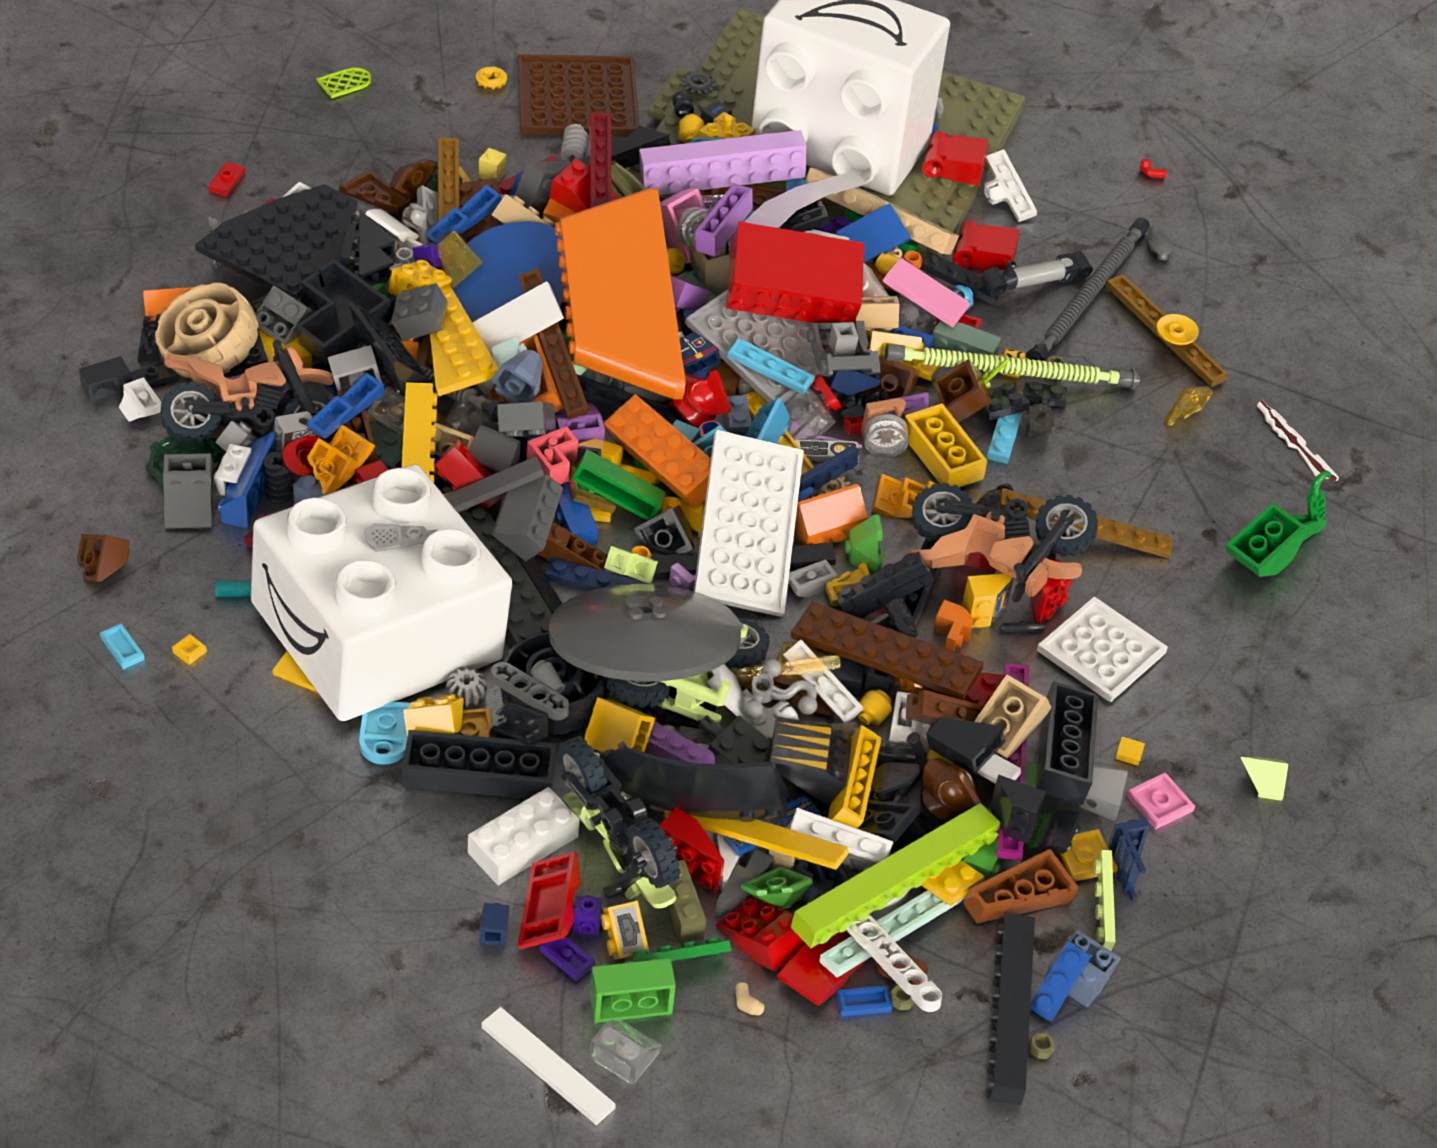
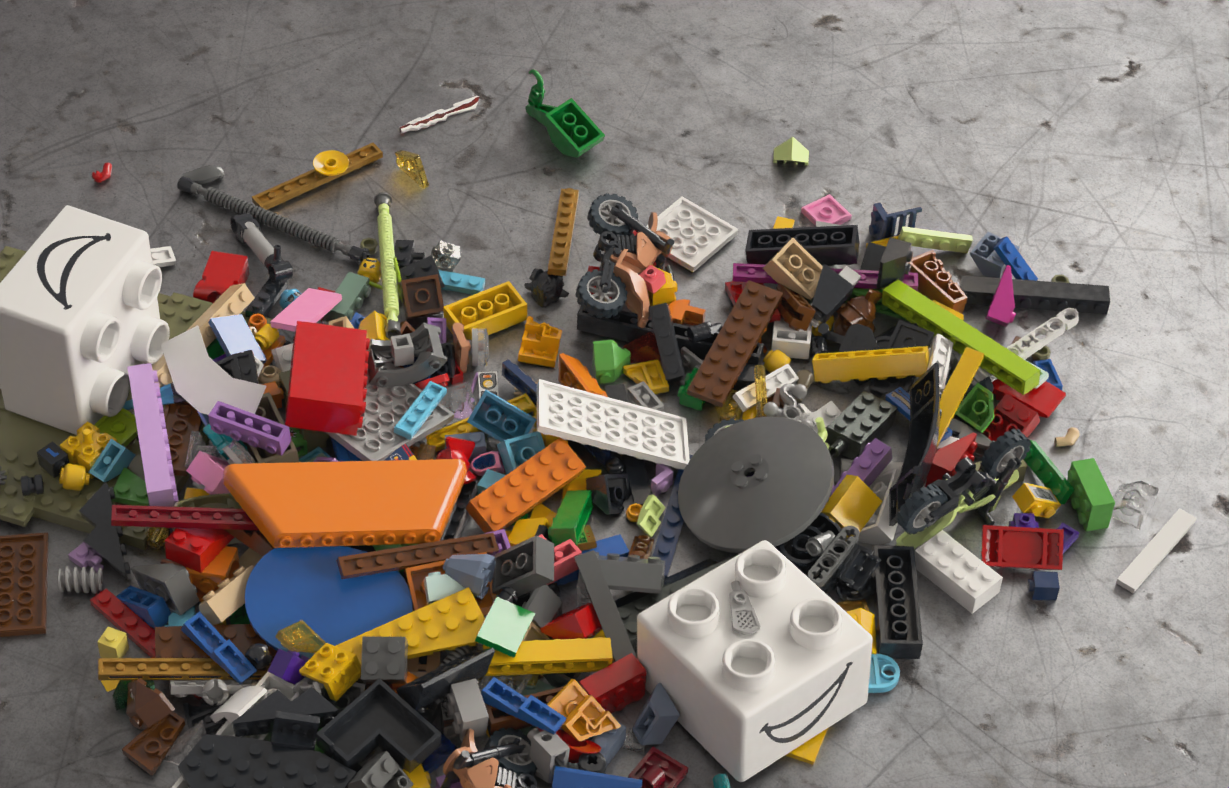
camera: 90 degrees left, 0 degrees up
white tile [472,281,564,357] -> none
black slope [768,717,852,806] -> none
none -> tile [475,597,535,658]
none -> coral plate [639,265,666,294]
none -> dark pink slope [985,265,1016,327]

